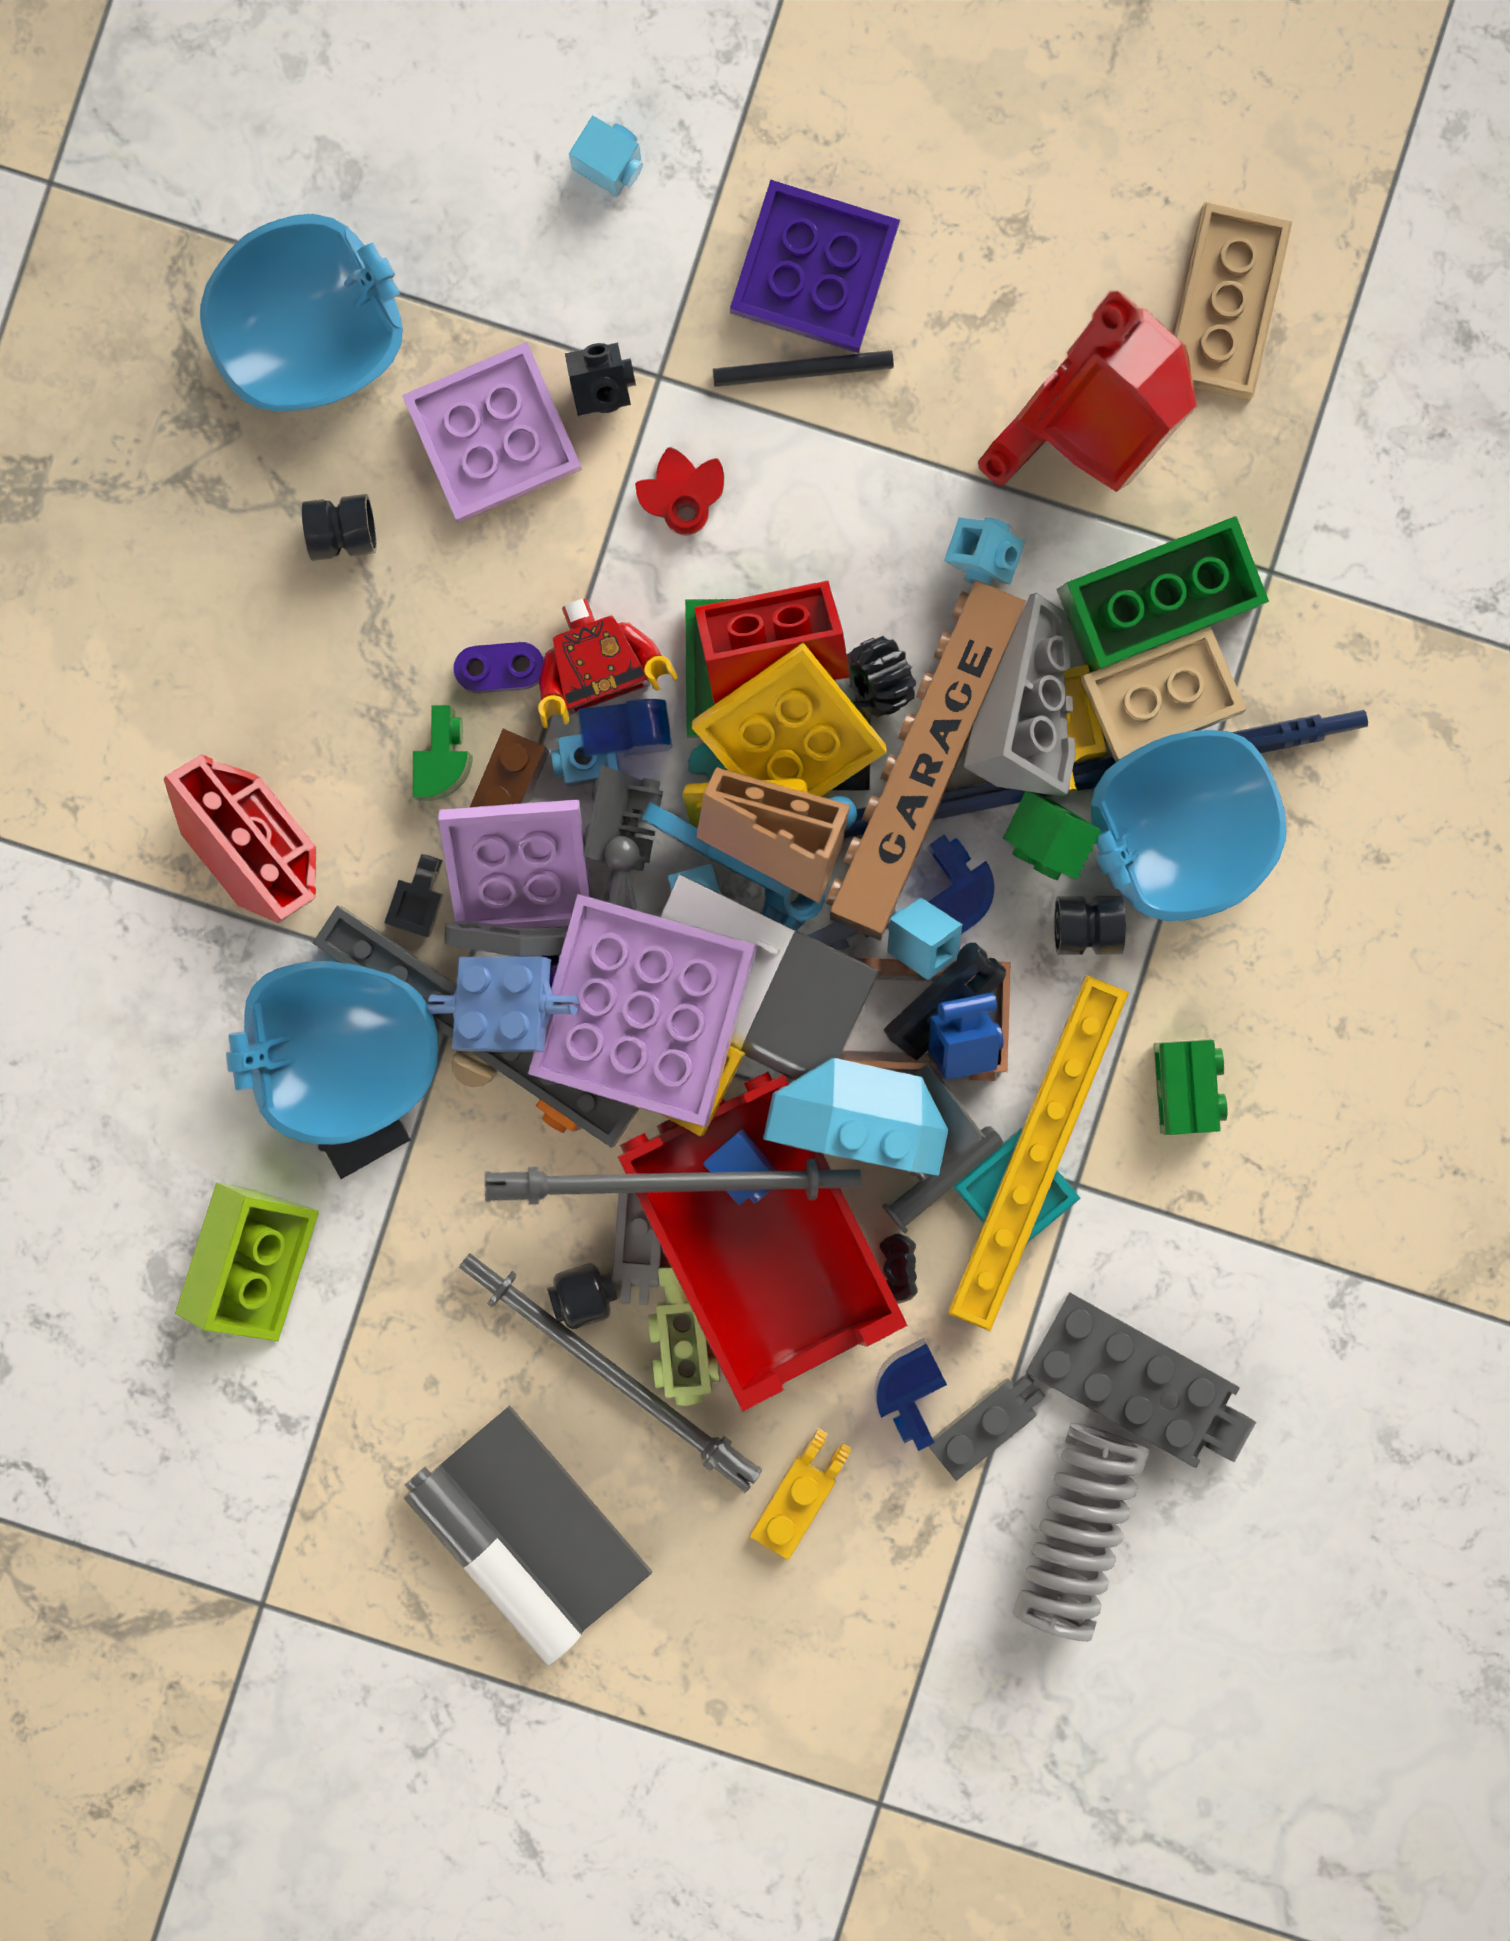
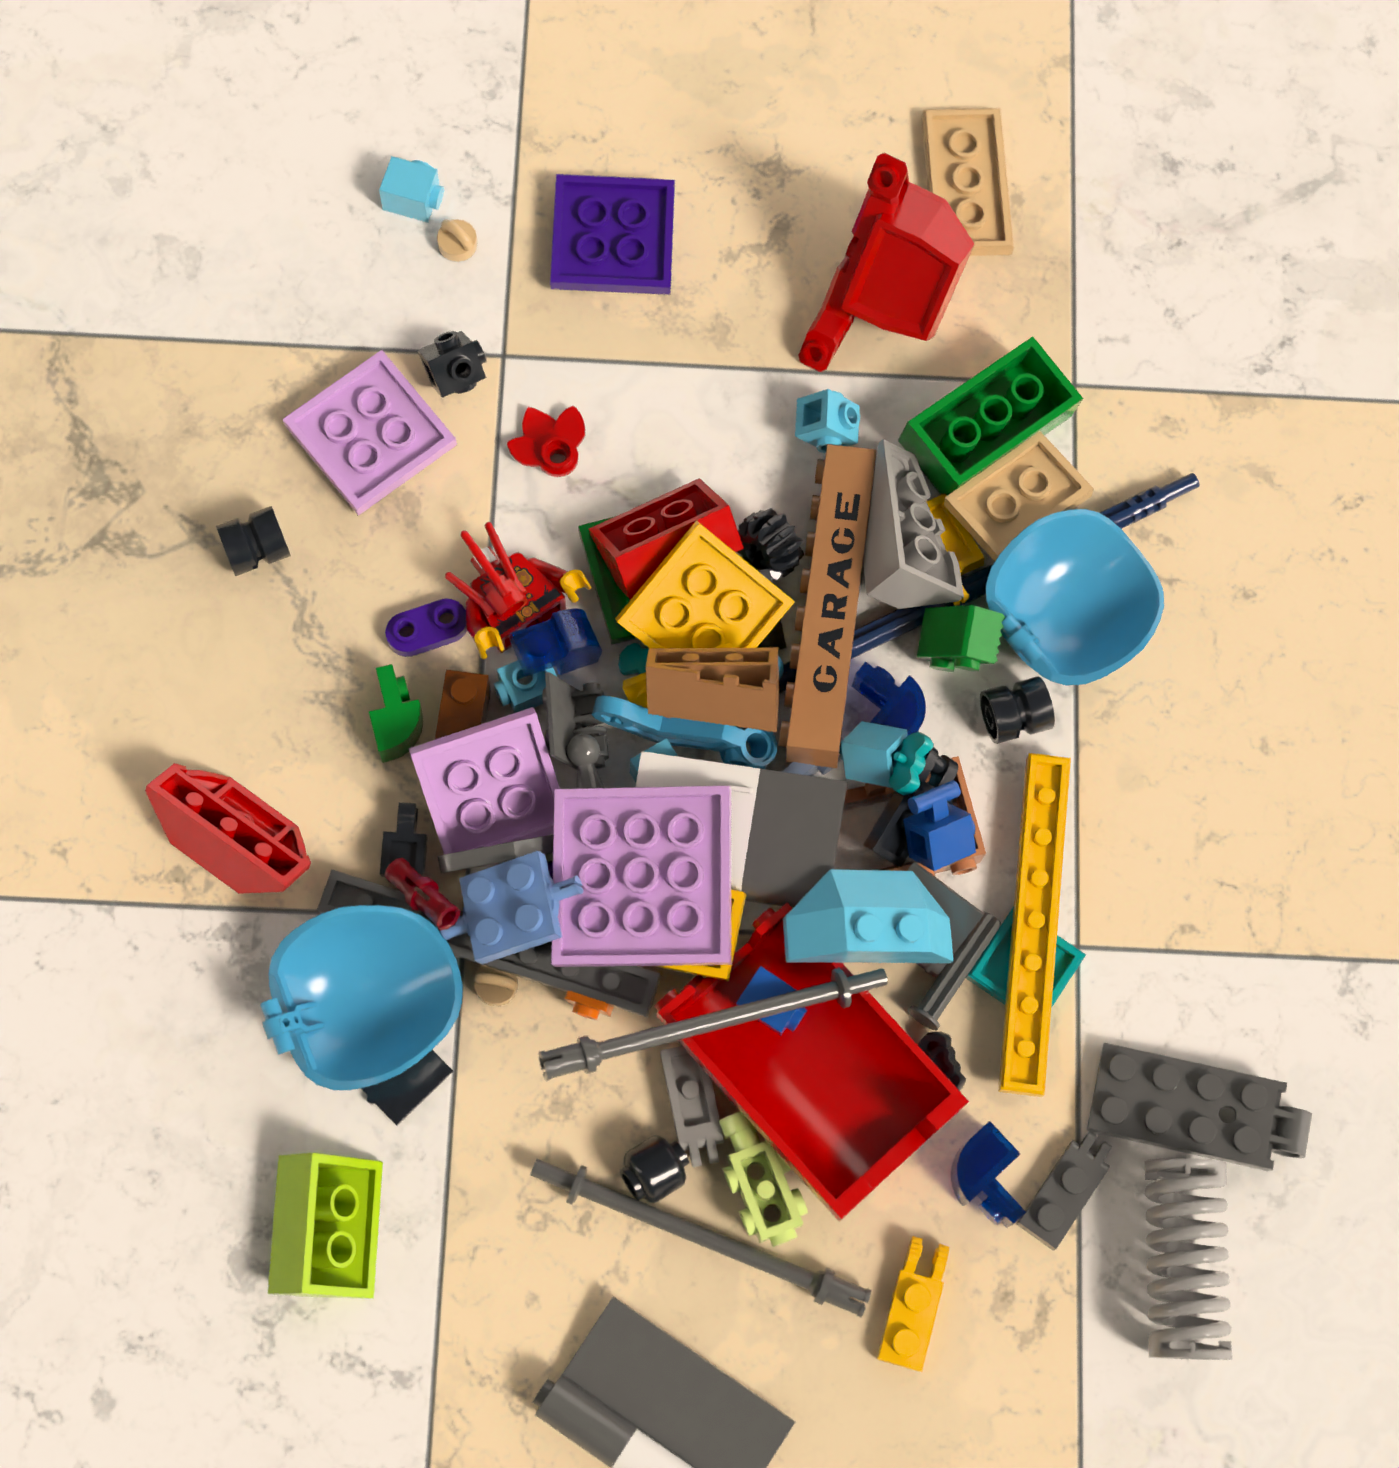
camera: 25 degrees left, 15 degrees down
dark azure piece [200,214,403,412] -> none
black bar [713,350,894,387] -> none
green brick [1153,1039,1228,1135] -> none
none -> dark red pin [385,858,460,930]
none -> tan tile [437,219,478,262]
none -> red plant [445,522,528,620]
none -> teal piece [889,732,934,795]

